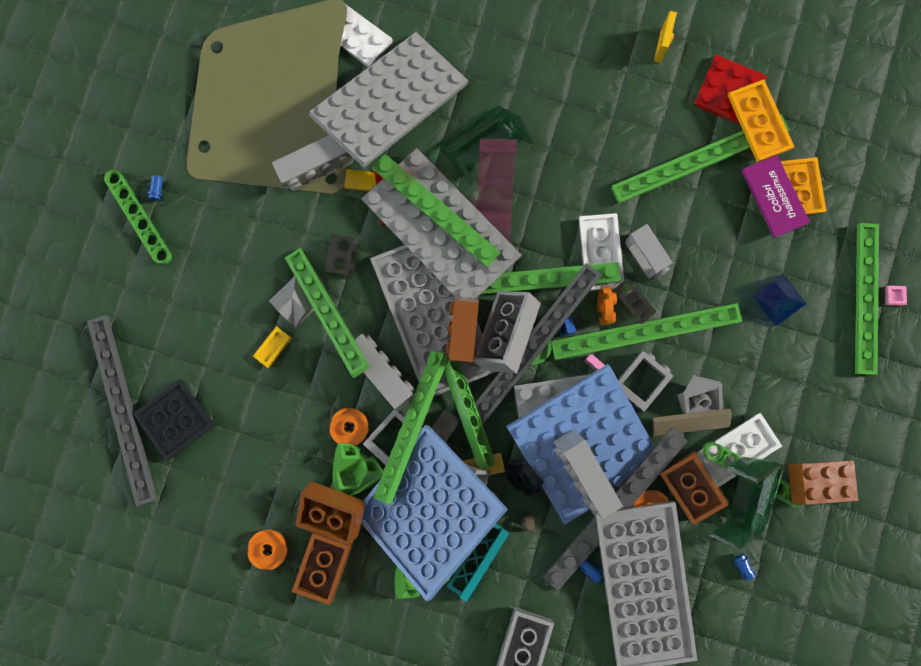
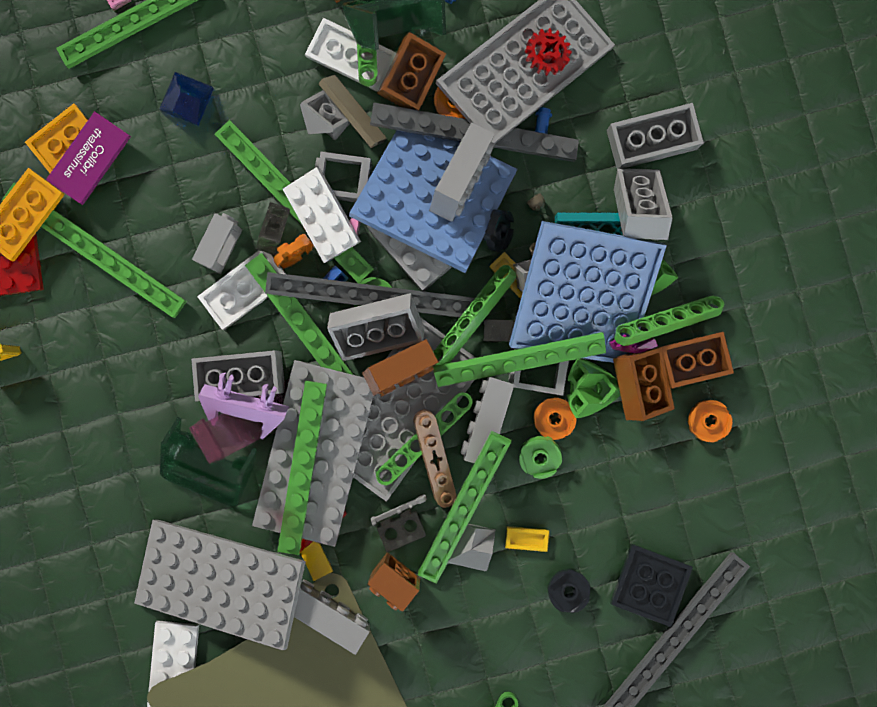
camera: 125 degrees left, 5 degrees up
none -> light grey brick [191,351,285,401]
none -> lavender hose [198,373,289,439]
none -> white plate [283,167,361,263]
none -> dark orange brick [368,552,420,612]
none -> light grey piece [371,495,427,525]
none -> bright green beam [376,392,472,485]
none -> medium nougat piece [413,409,456,508]
none -> bright green plate [519,436,562,479]
none -> red gear [525,28,572,76]
none -> black plate [547,568,590,613]
none -> magenta slope [609,335,658,353]
none -> light grey brick [614,168,672,240]
none -> bright green beam [614,296,724,346]

